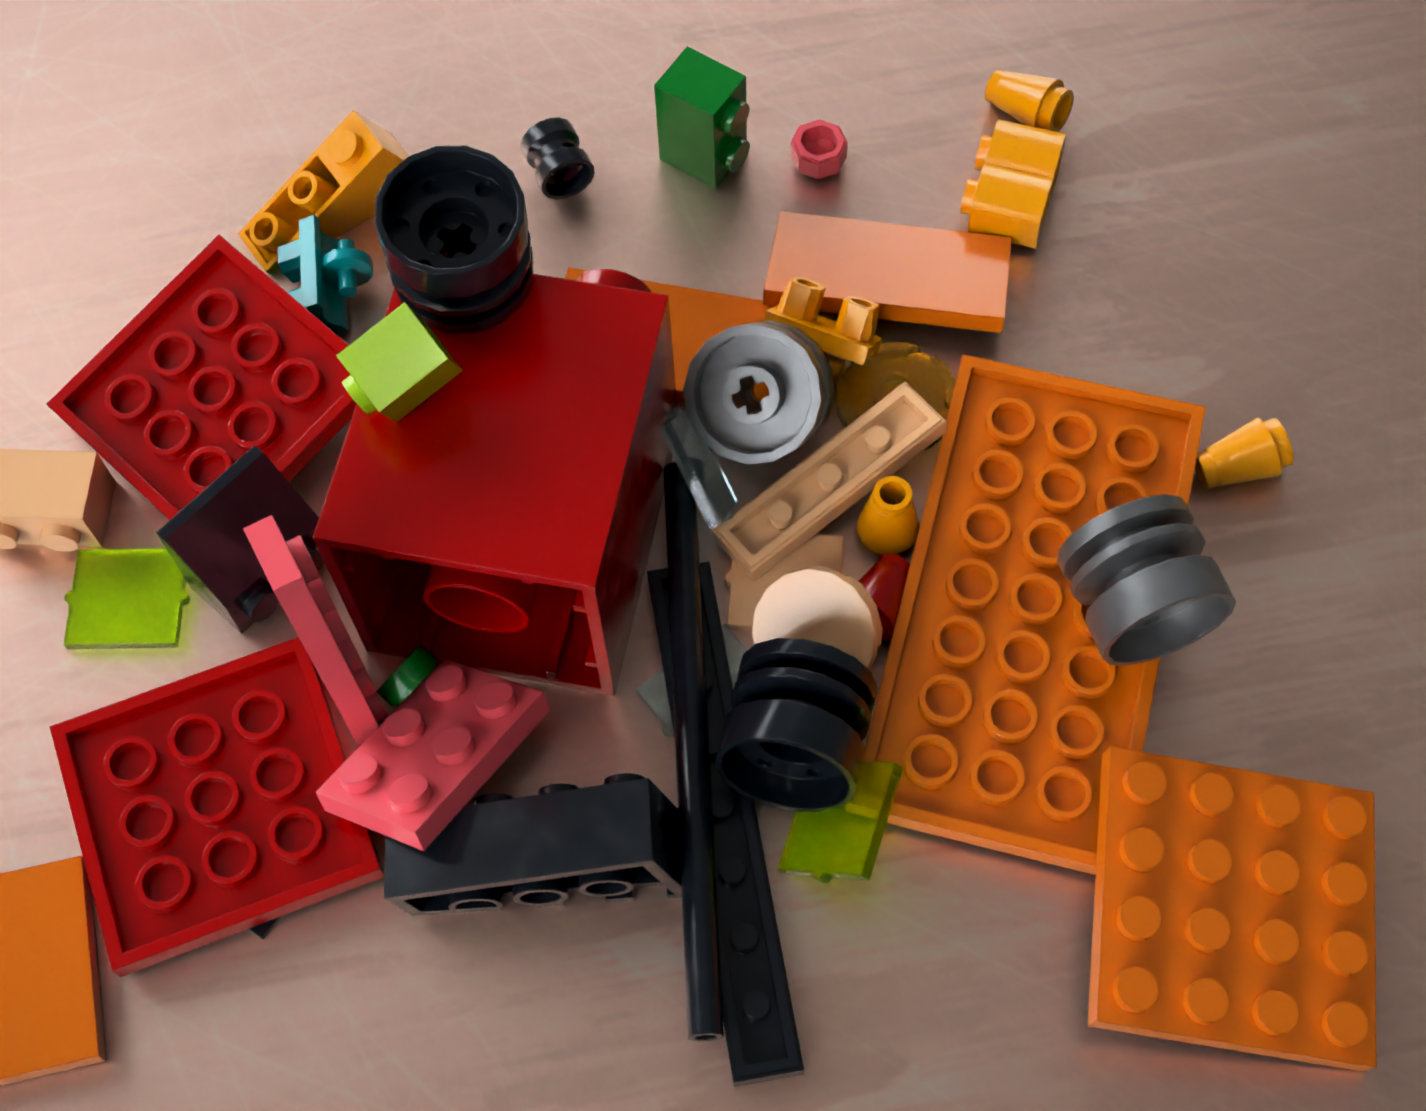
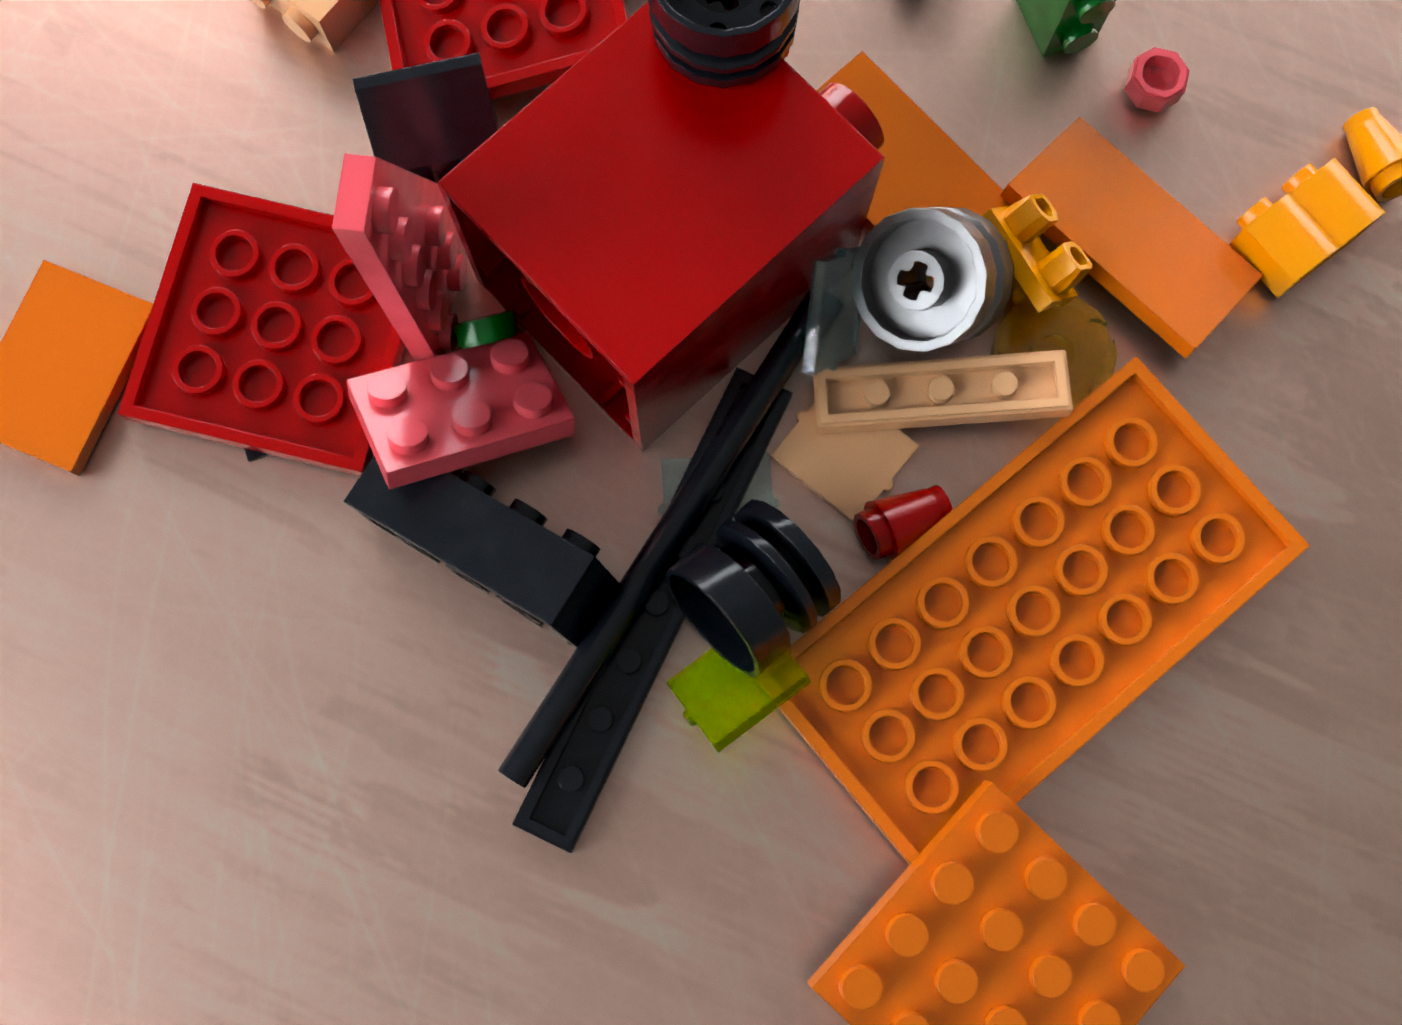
camera: 30 degrees right, 15 degrees up
clear neon green piece [63,548,190,650] -> none
lime brick [336,302,463,422] -> none
light nougat tile [752,565,883,670] -> none
light orange cone [857,476,920,555] -> none
flat silver wheel [1057,494,1236,666] -> none
light orange cone [1195,418,1294,490] -> none

